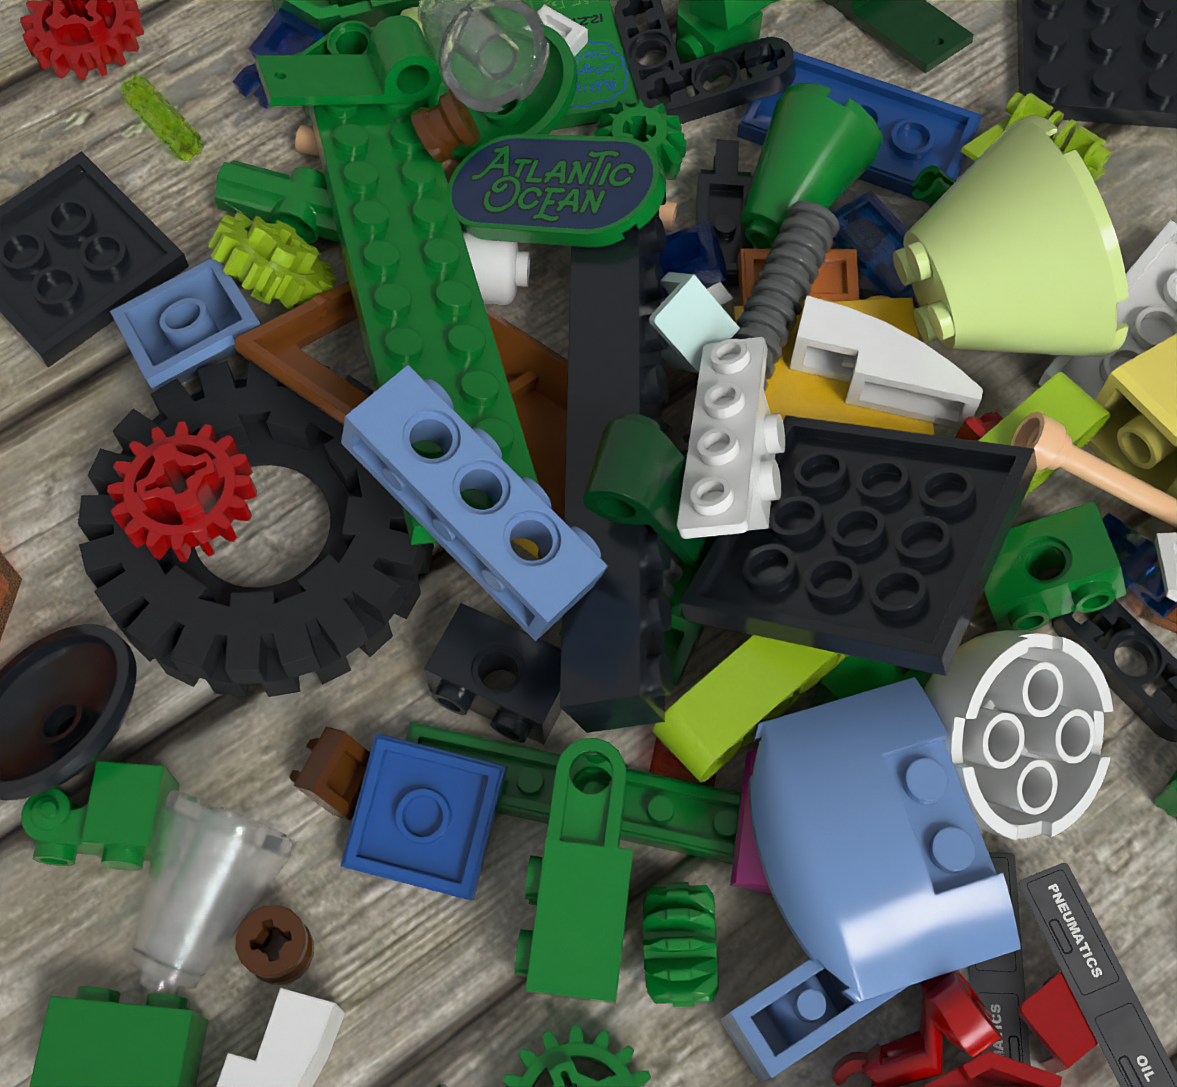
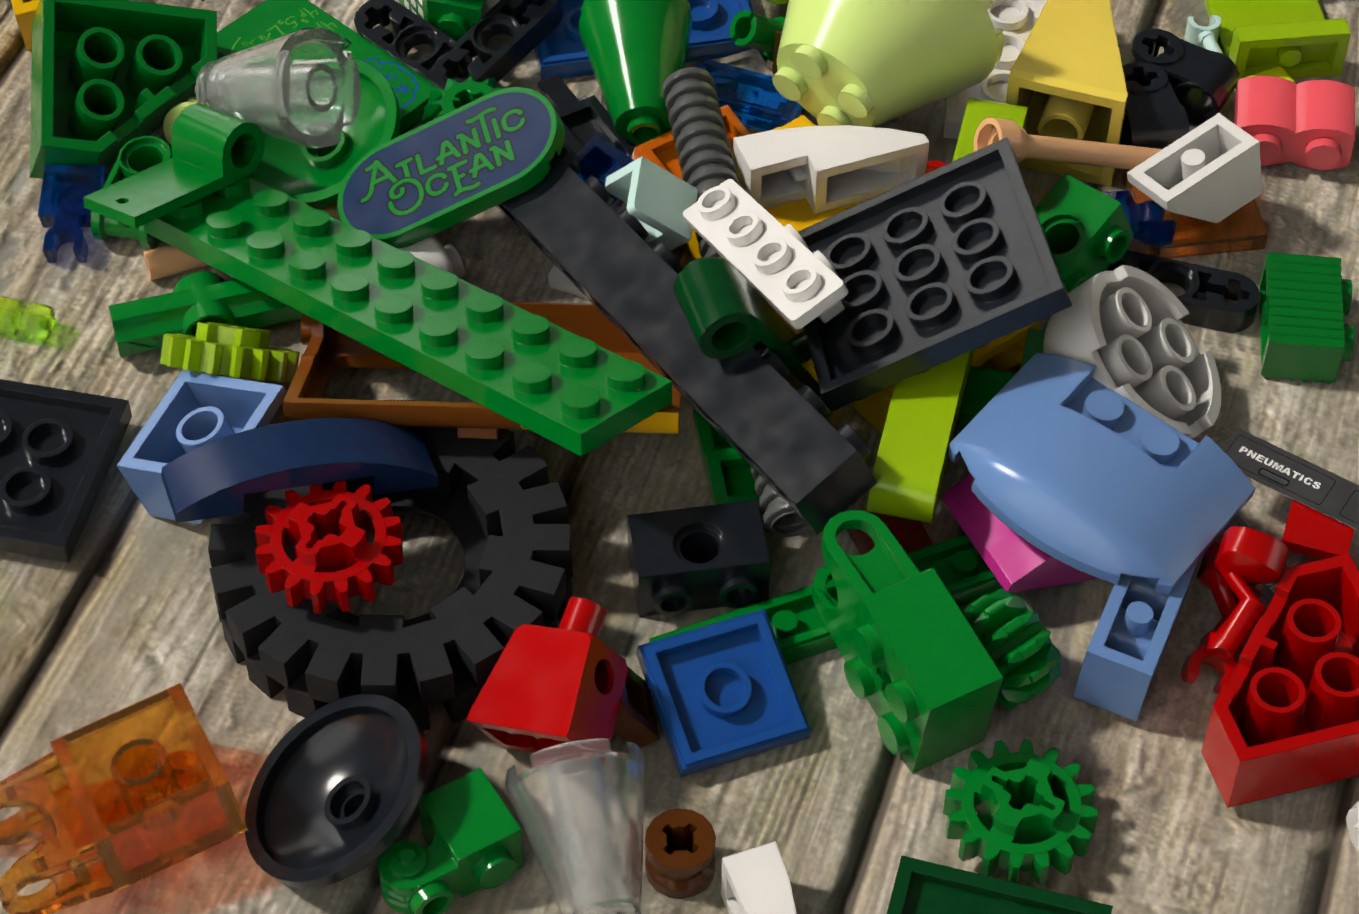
camera: 35 degrees left, 15 degrees down
medium blue brick [341,365,608,641] -> none
reddish brown wheel [411,89,481,163] -> none
none -> dark blue slope [161,418,438,523]
none -> red torso [466,597,628,766]

